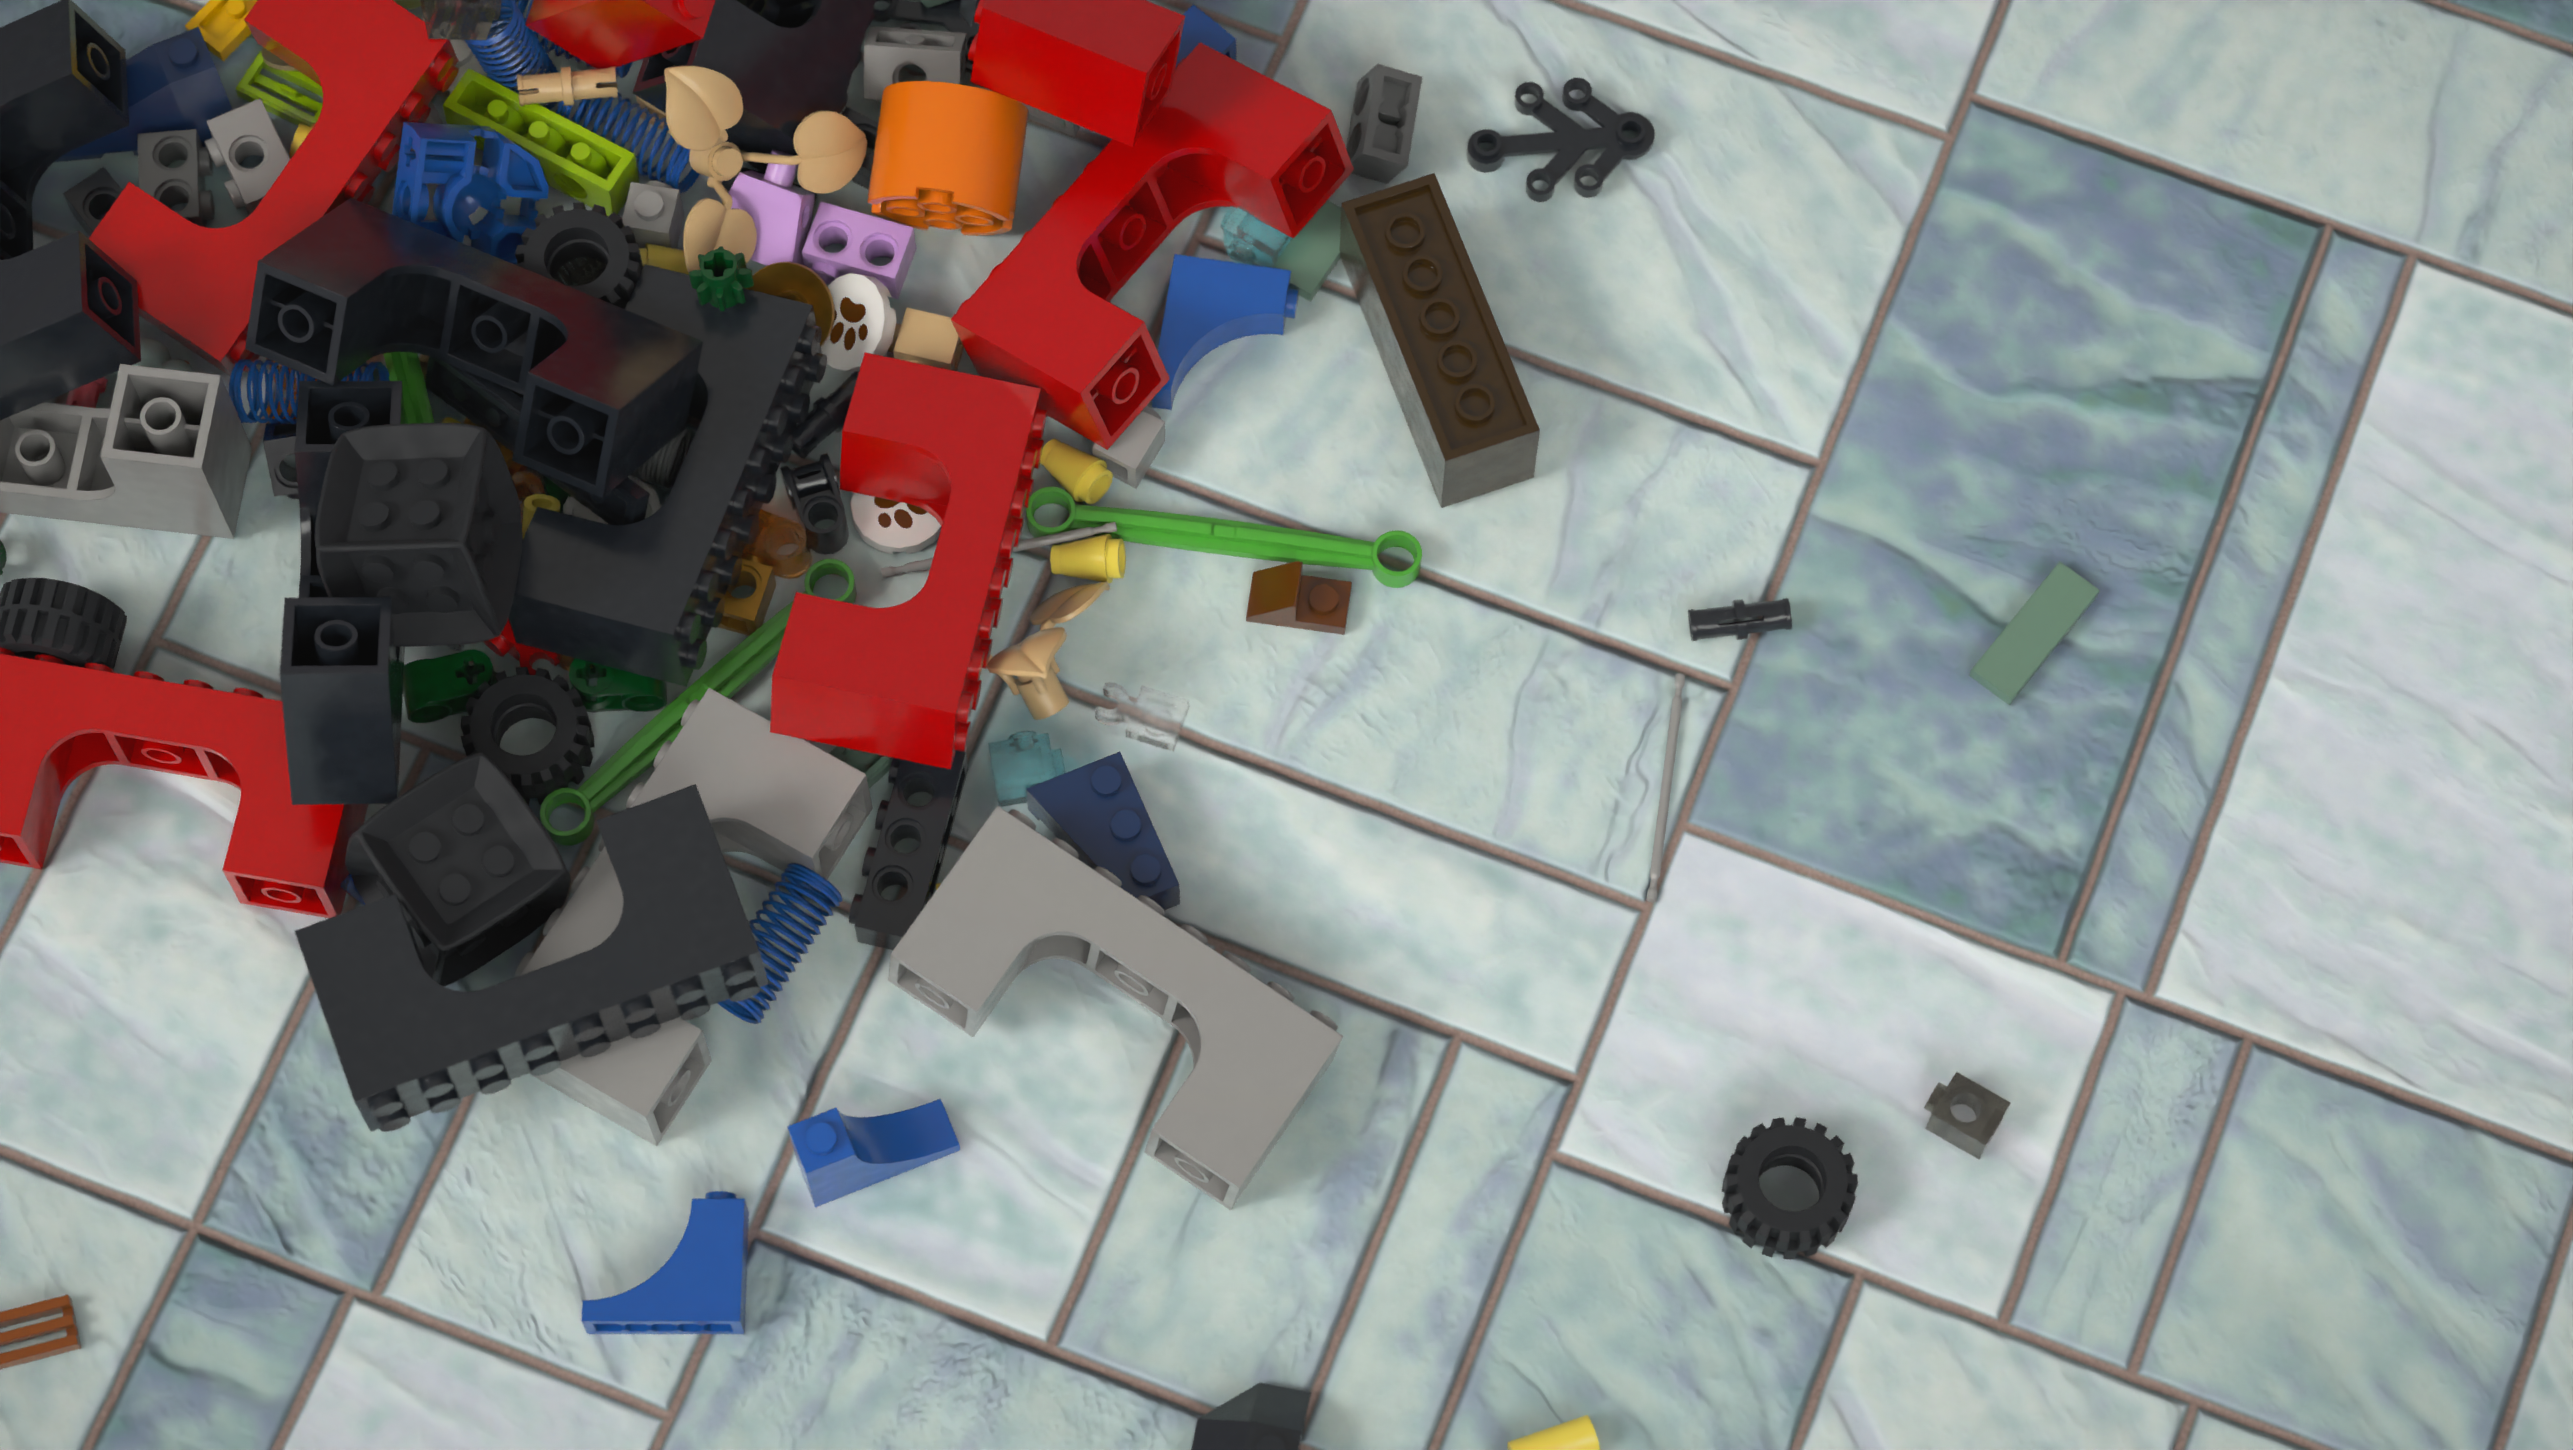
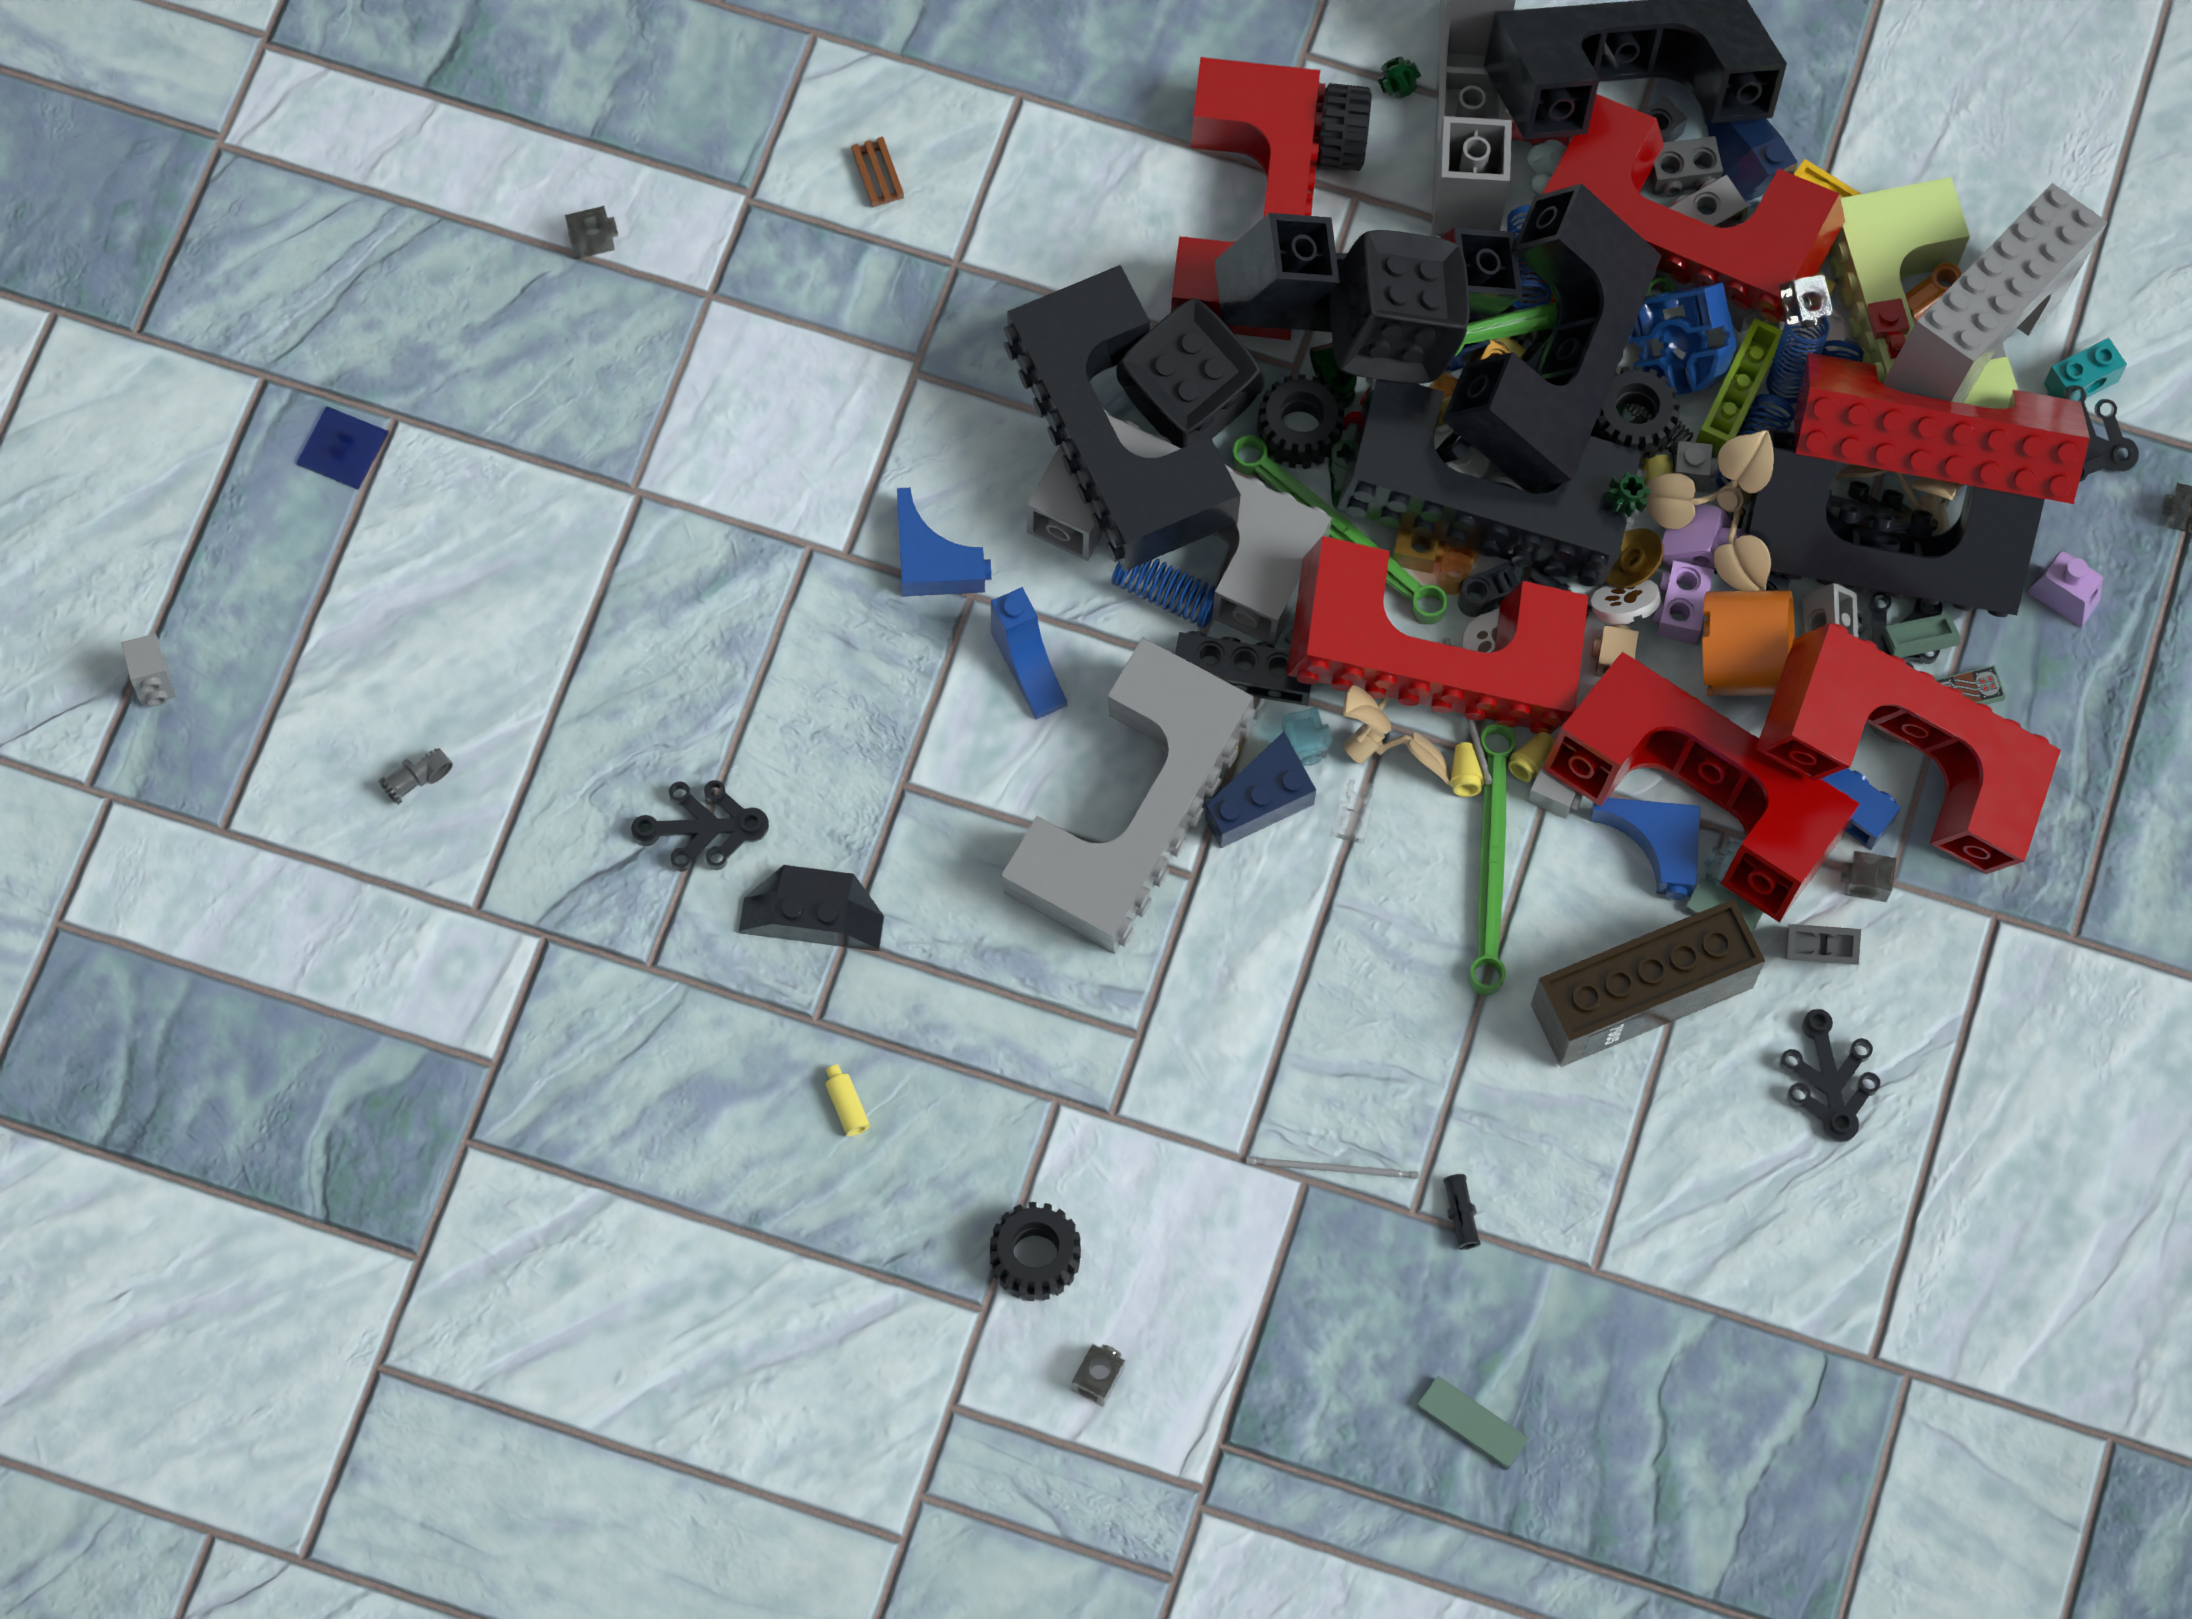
camera: 85 degrees right, 0 degrees up
tan pin [517,66,618,106] -> none
reddish brown slope [1246,561,1352,635] -> none
none -> clear smoke brick [1840,851,1896,902]

